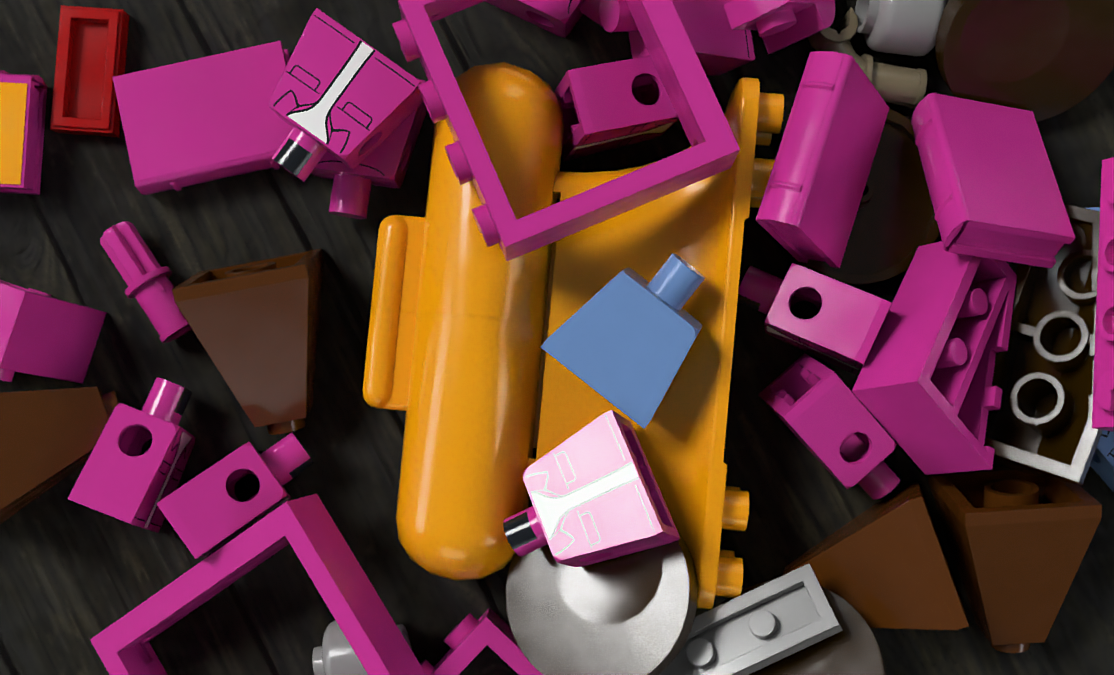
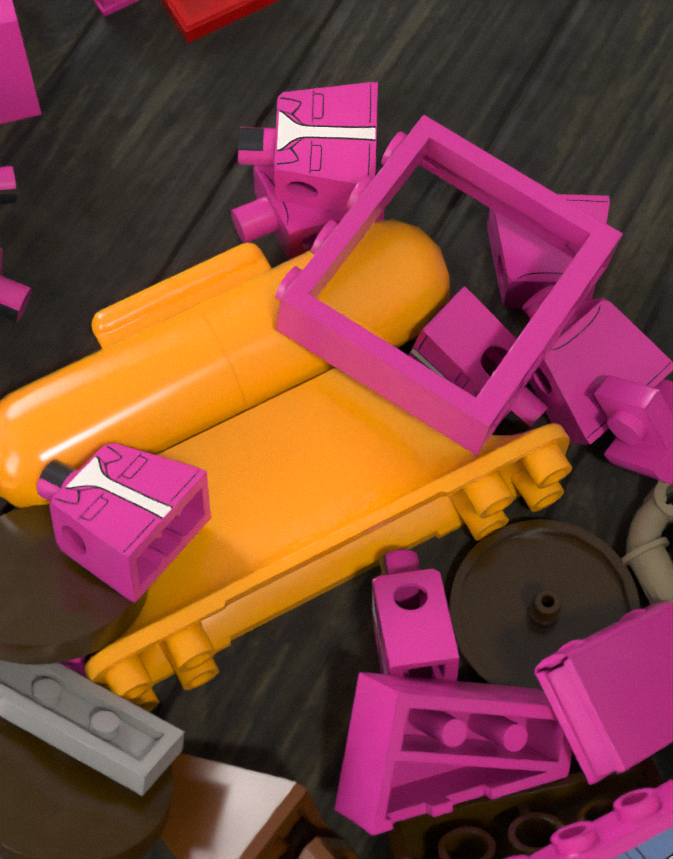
camera: 55 degrees right, 20 degrees down
dark pink axle [100,221,192,343] -> none
dark pink piece [112,40,293,195] -> none
reddish brown slope [172,248,324,435] -> none
medium blue torso [541,253,705,429] -> none
dark pink piece [756,51,890,268] -> none
dark pink torso [758,353,902,500] -> none

